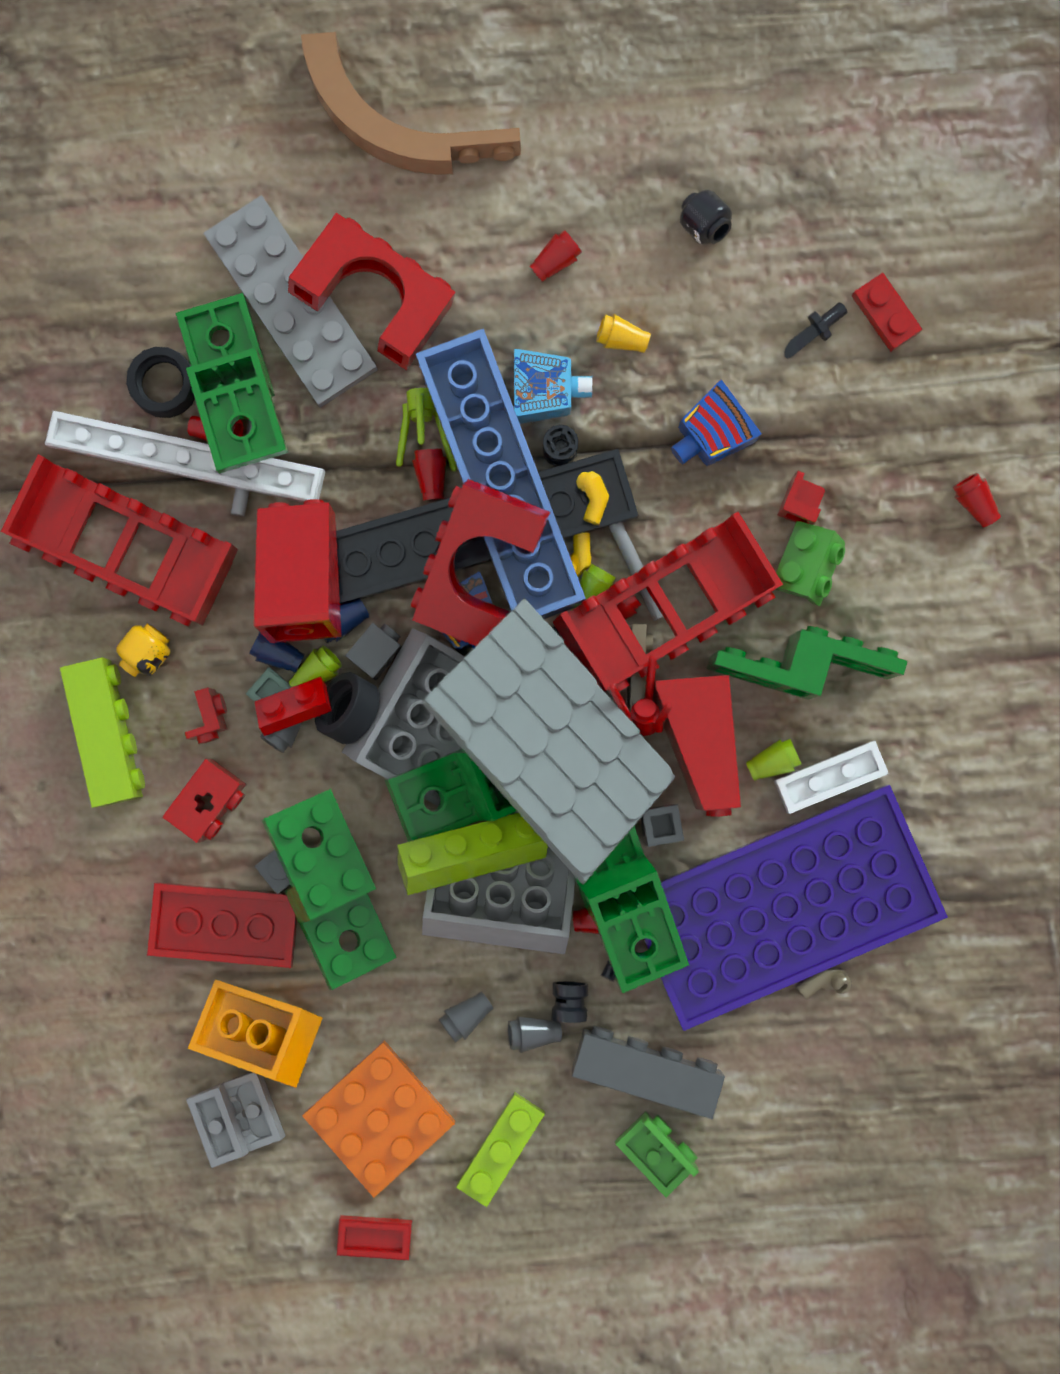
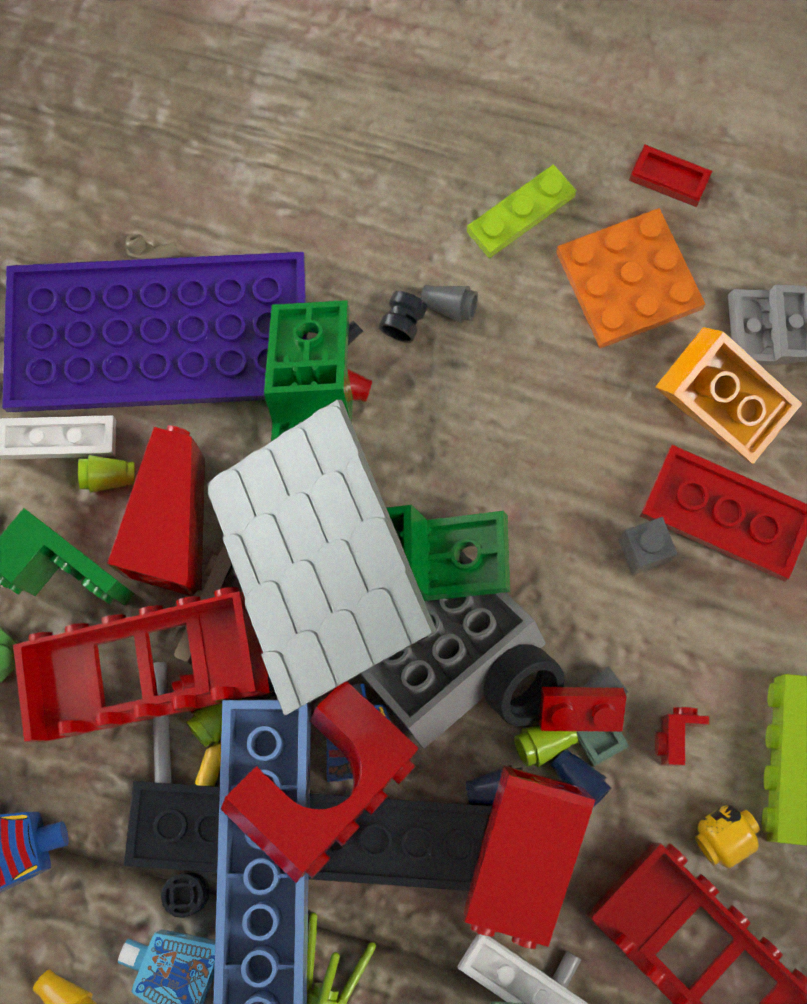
camera: 155 degrees left, 10 degrees down
red brick [162,759,246,843] -> none
green bracket [261,789,397,990] -> none
dark grey brick [345,623,402,680] -> none
lime brick [397,813,548,896] -> none
red cone [412,448,447,500] -> none
light grey slope [422,824,575,954] -> none
dark grey cone [439,991,494,1043] -> none
dark grey brick [571,1026,725,1119] -> none
yellow arm [576,471,609,525] -> none
red plant [609,655,672,736] -> none
bright green bracket [615,1111,699,1197] -> none
dark grey brick [640,804,684,847] -> none

